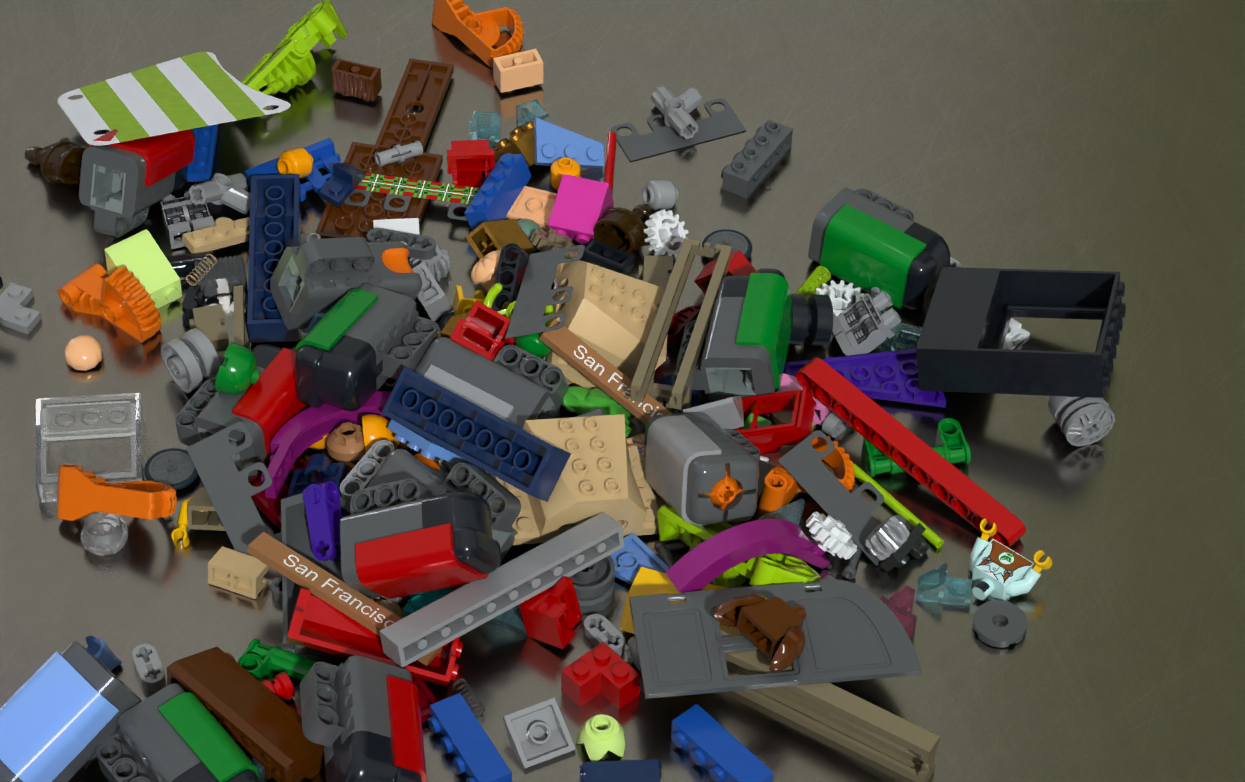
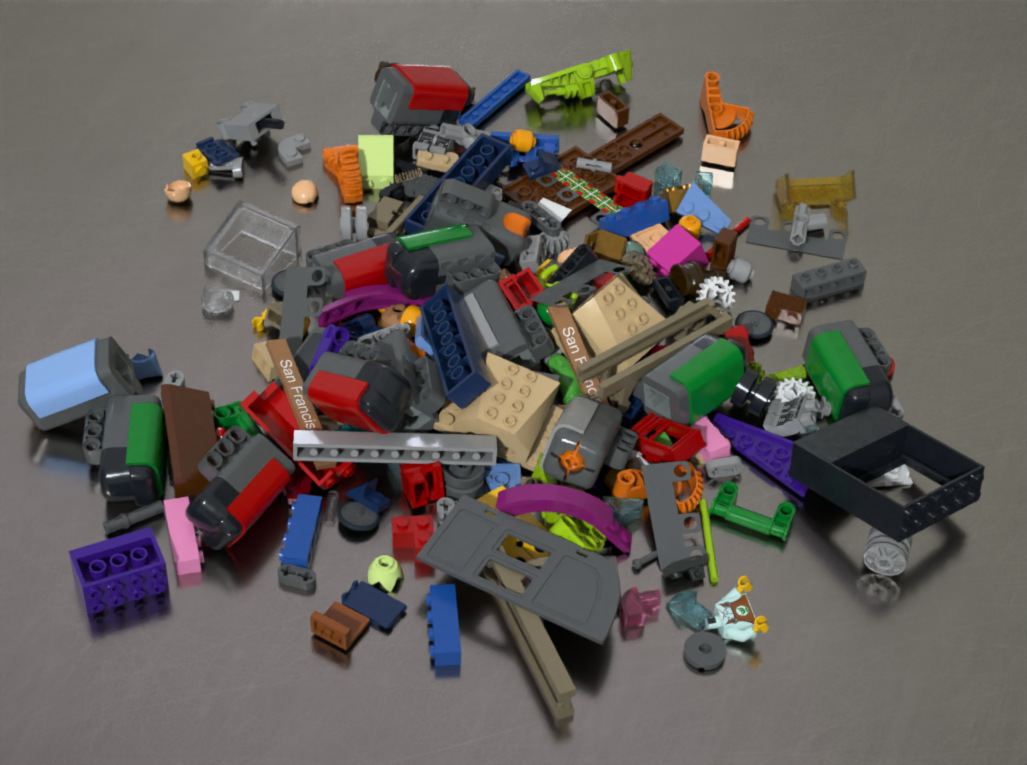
camera: 35 degrees right, 0 degrees up
orange arm [57,464,177,521] -> none
piece [58,52,291,146] -> none
green cylinder [215,342,261,395] -> none
light grey slope [503,697,576,770] -> none
light grey slope [683,396,744,429] -> none
reddish brown torso [713,593,806,672] -> none
red beam [796,357,1026,548] -> none
white gear [806,511,858,560] -> none
light grey gear [864,516,910,560] -> none
none -> dark grey wheel [337,501,380,531]
none -> dark blue slope [346,478,391,514]
none -> reddish brown brick [710,227,738,271]
none -> reddish brown brick [765,290,808,325]
none -> clear yellow windscreen [775,170,856,210]

